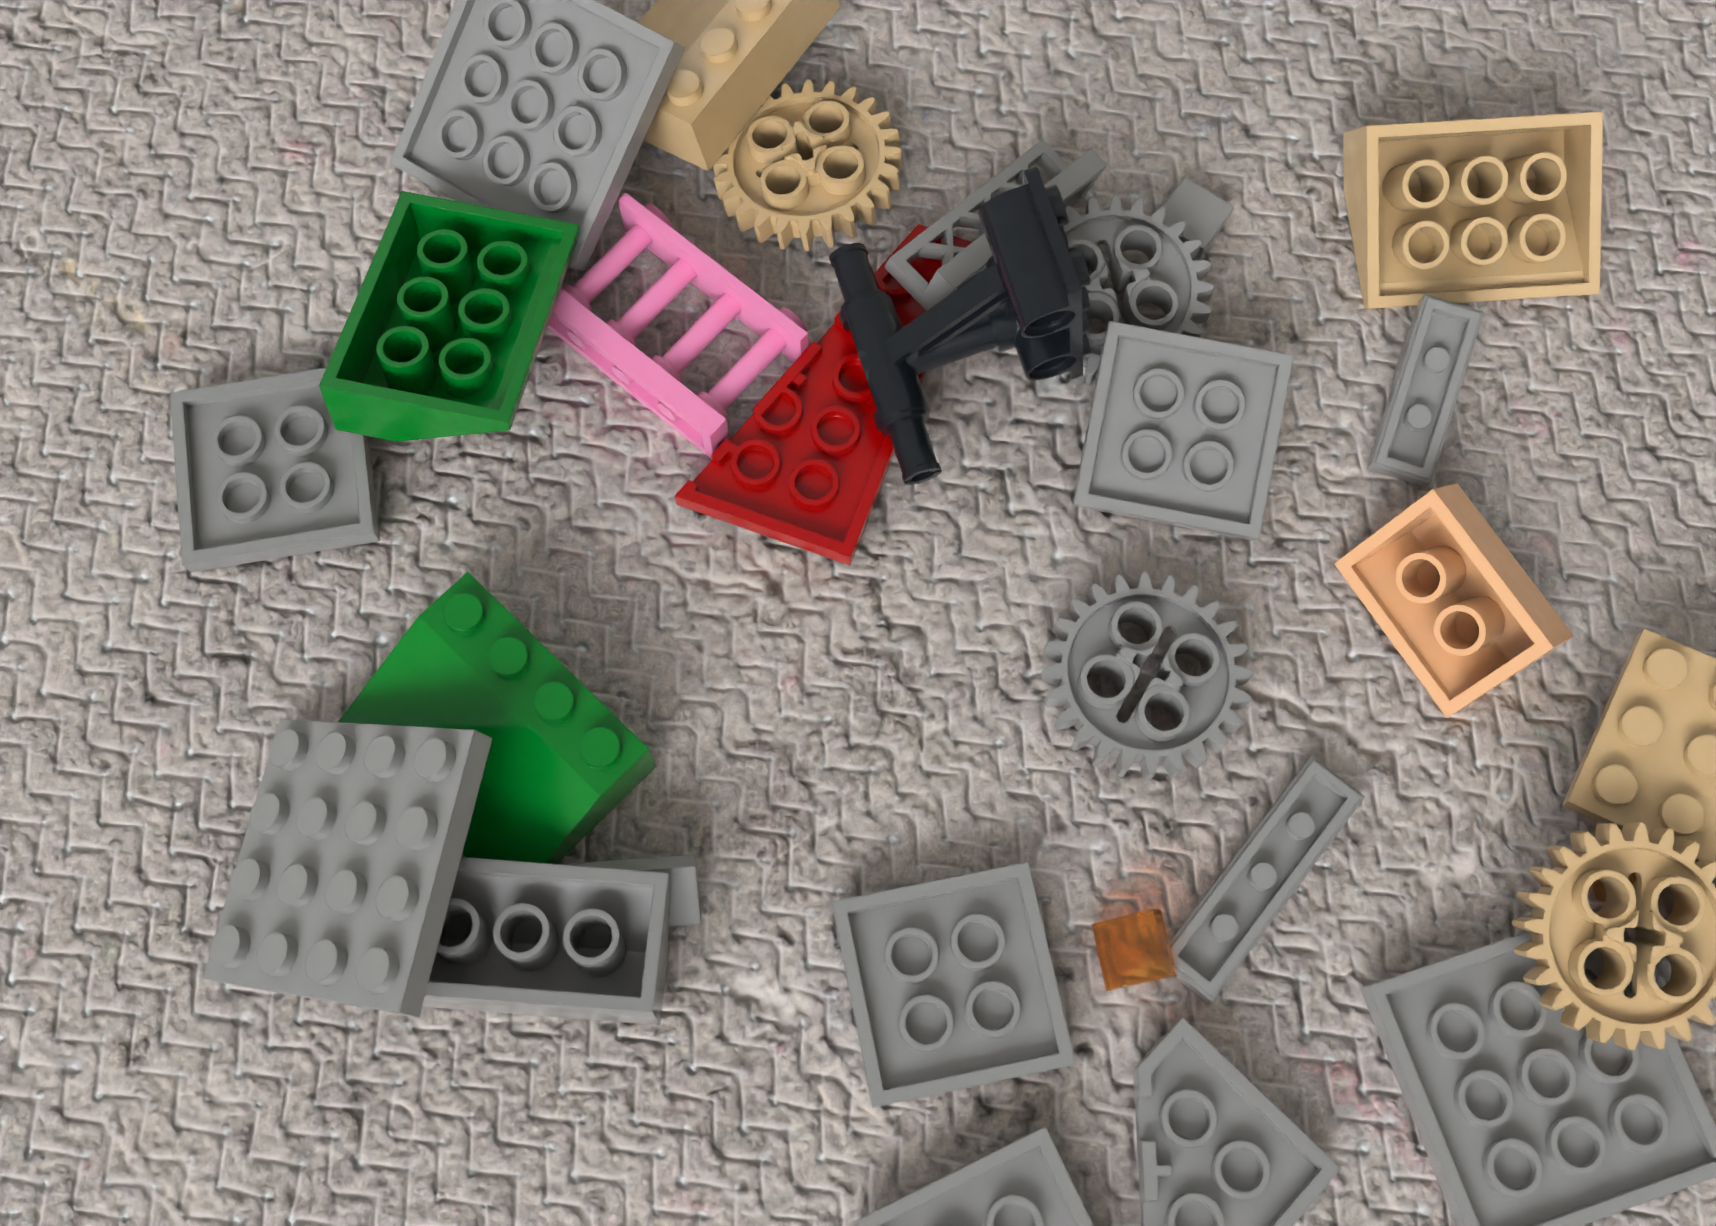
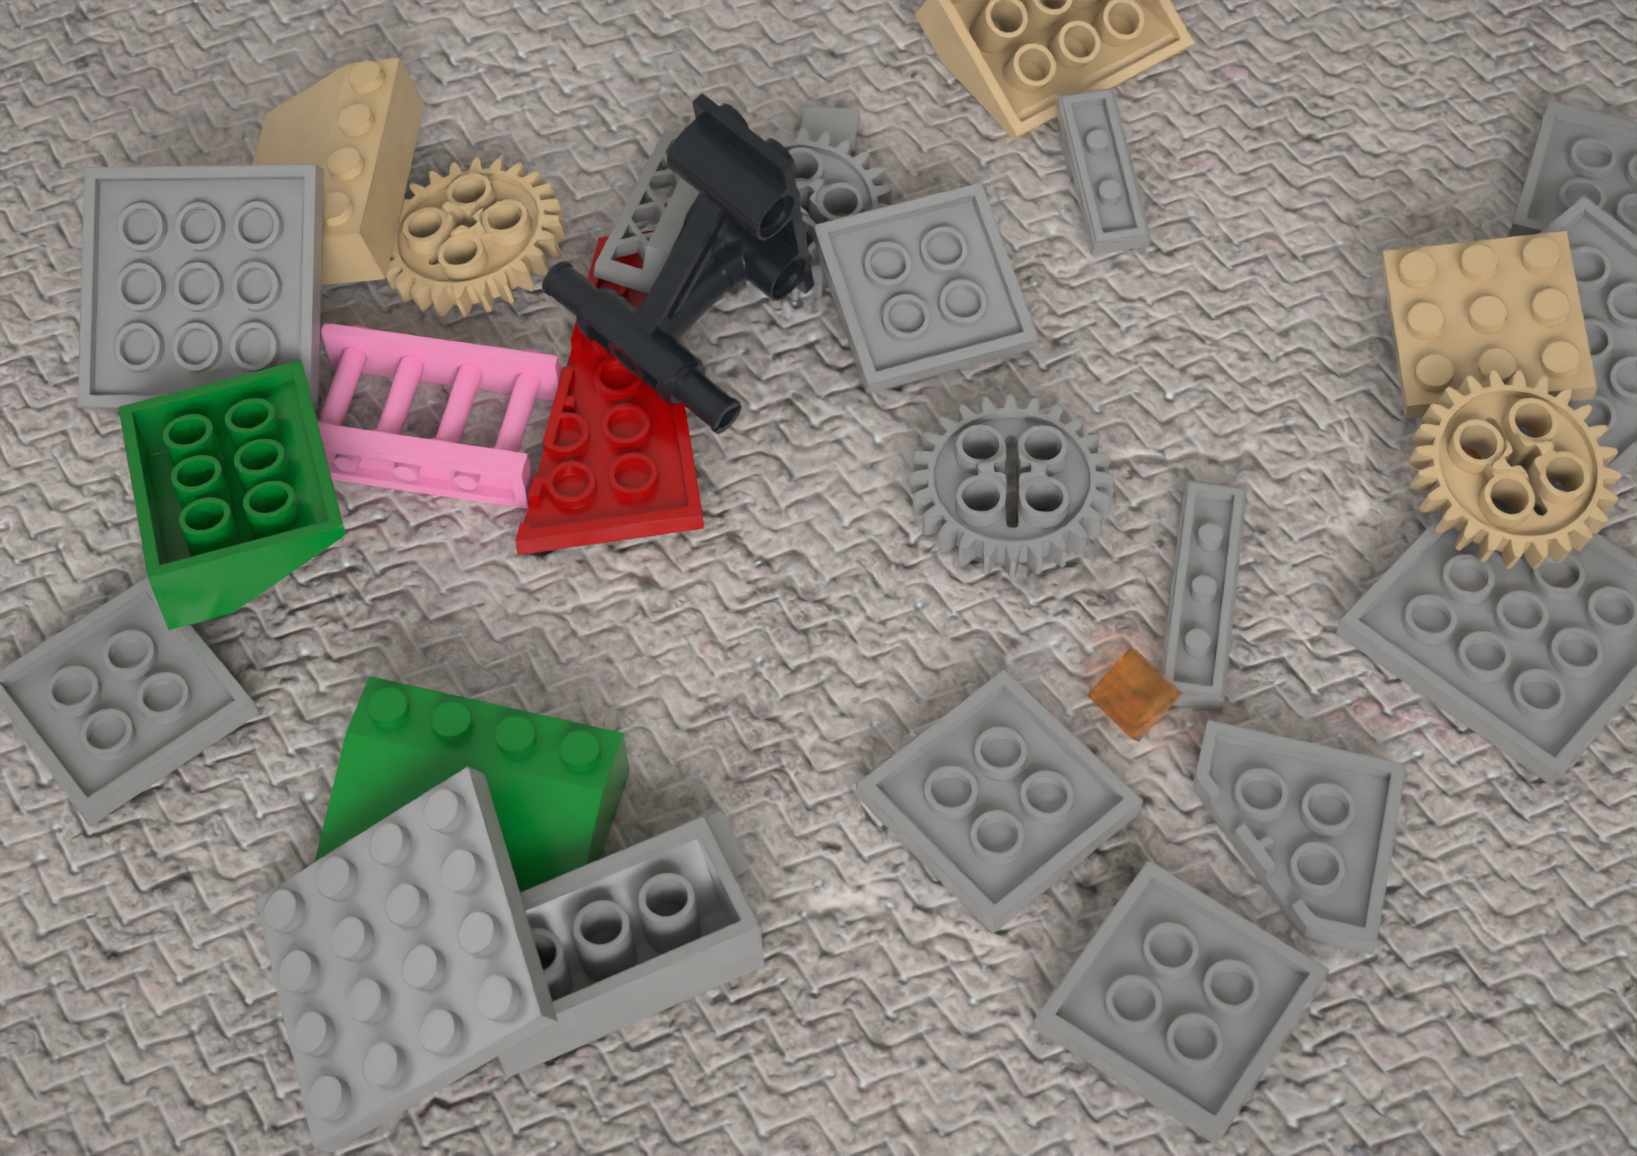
camera: 25 degrees left, 15 degrees down
light nougat slope [1334,483,1574,718] -> none

